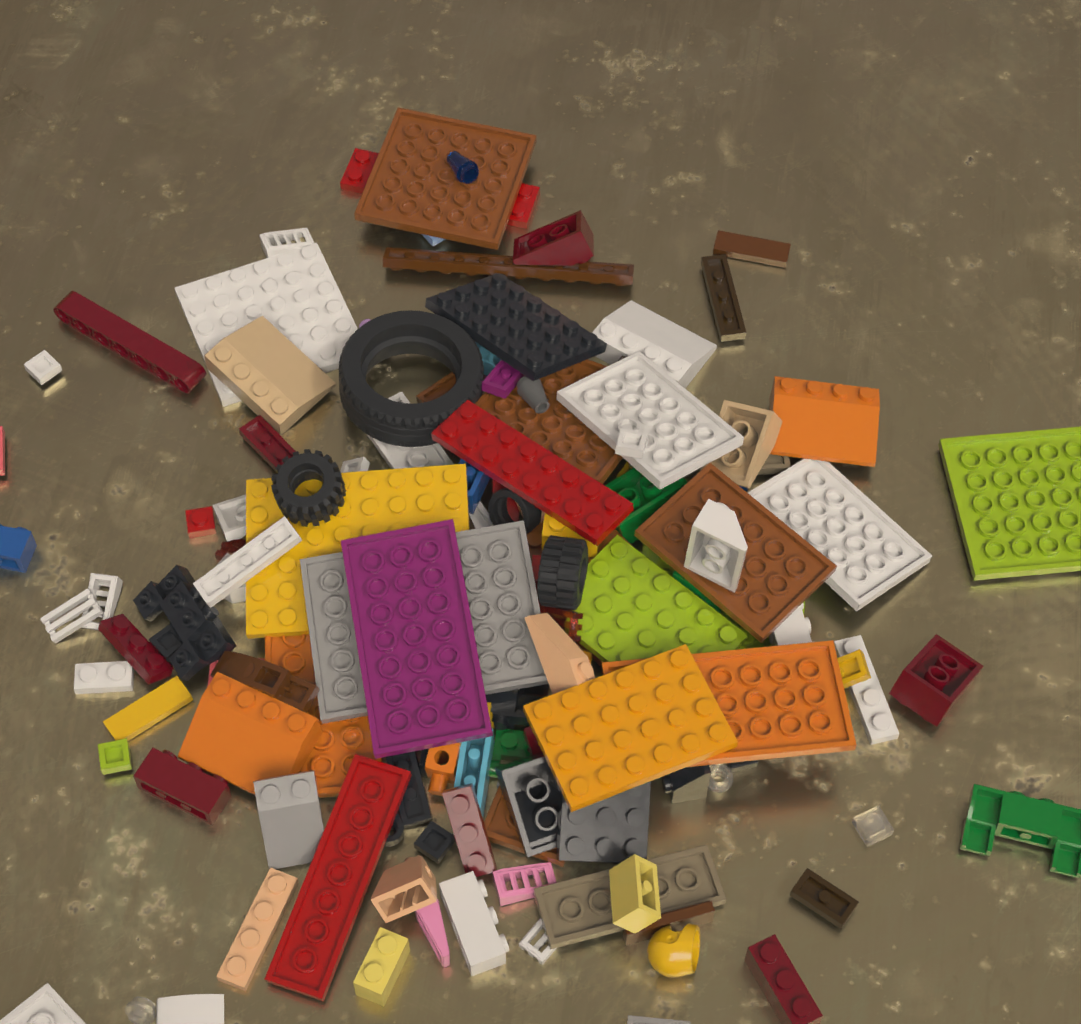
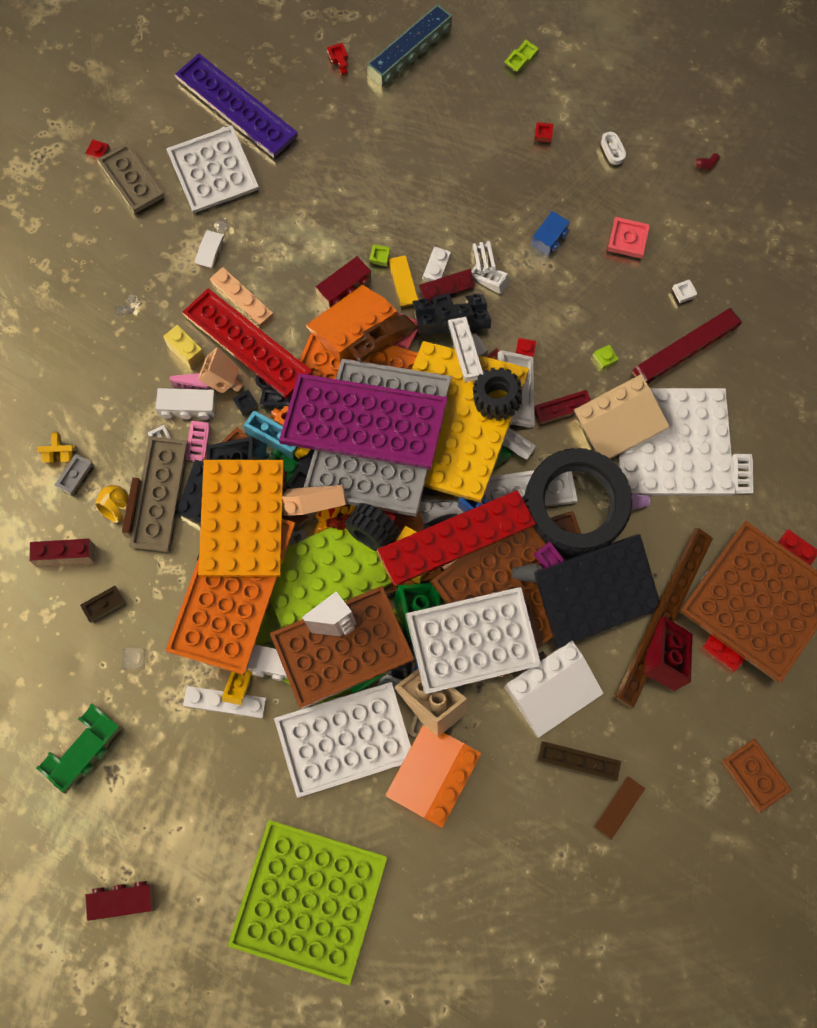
camera: 110 degrees right, 15 degrees up
light grey slope [253,770,324,869] -> none
plate [442,783,497,877] -> none
clear blue cone [446,151,479,184] -> none
light yellow brick [609,854,661,933] -> none
white plate [615,428,648,459] -> none
dark red slope [889,634,983,727] -> none
none -> lime plate [593,344,619,370]
none -> dark orange tile [721,738,792,813]

